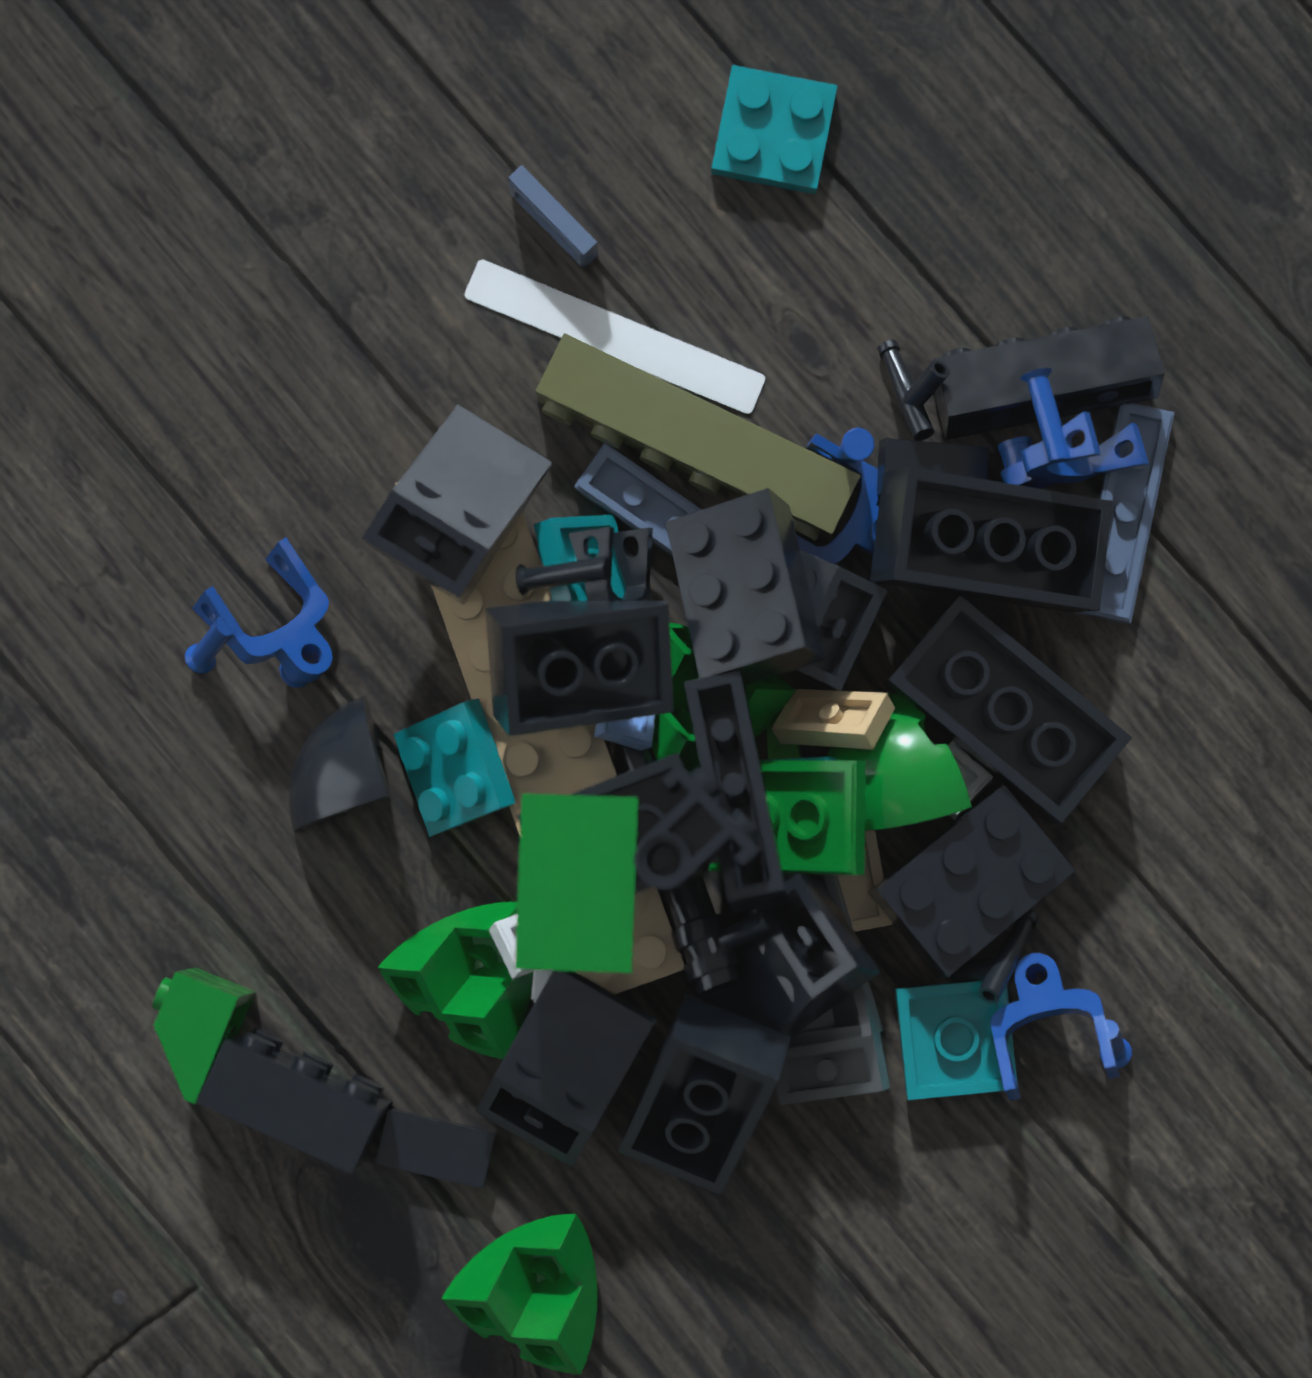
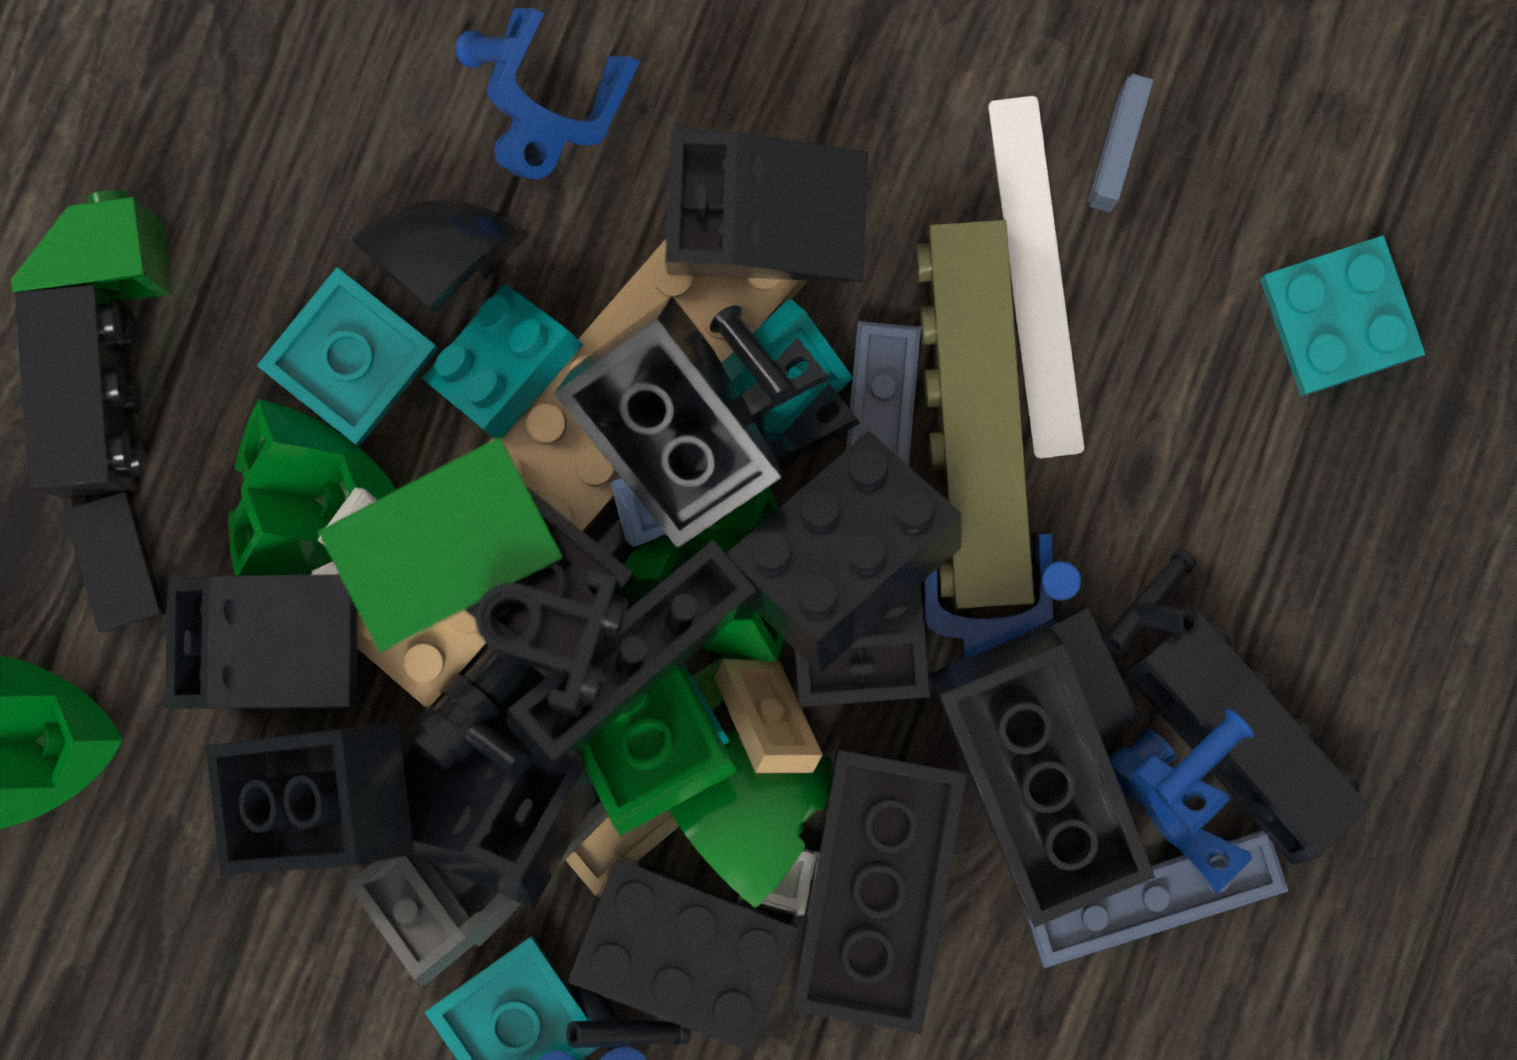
camera: 60 degrees right, 0 degrees up
none -> teal plate [257,267,439,447]

